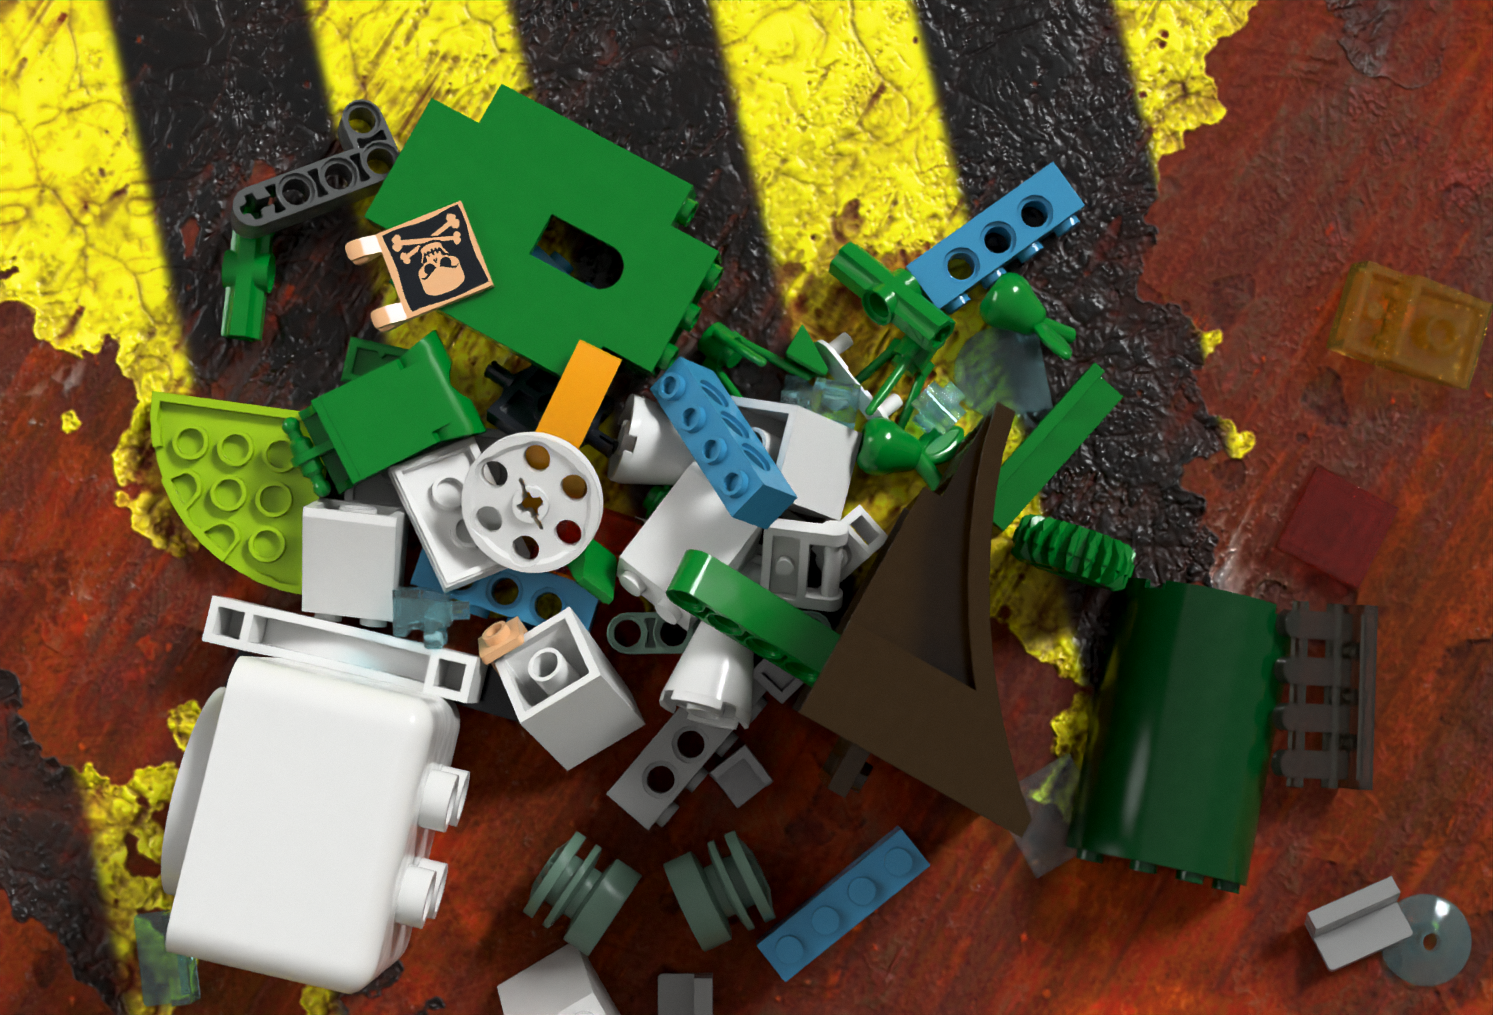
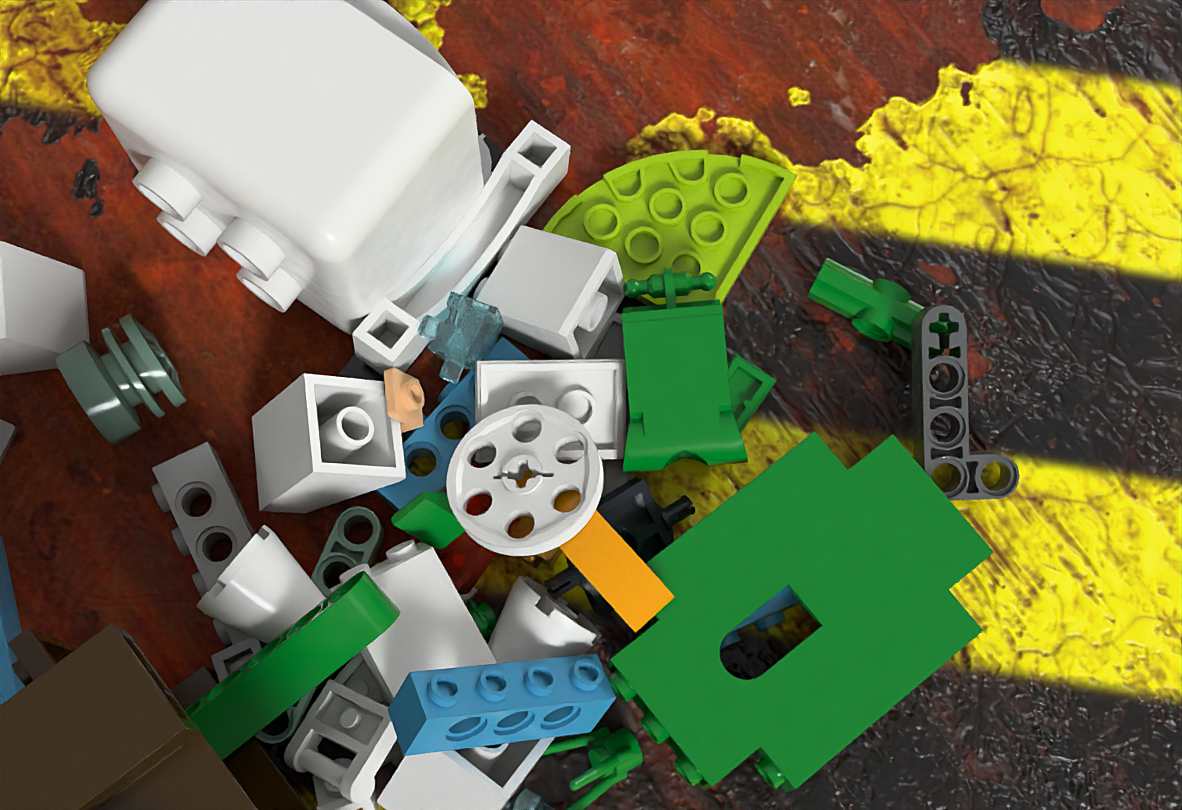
camera: 110 degrees right, 10 degrees down
flag [345,201,495,333] -> none
sand green wheel [663,830,776,952] -> none
flat silver panel [709,744,774,808] -> none

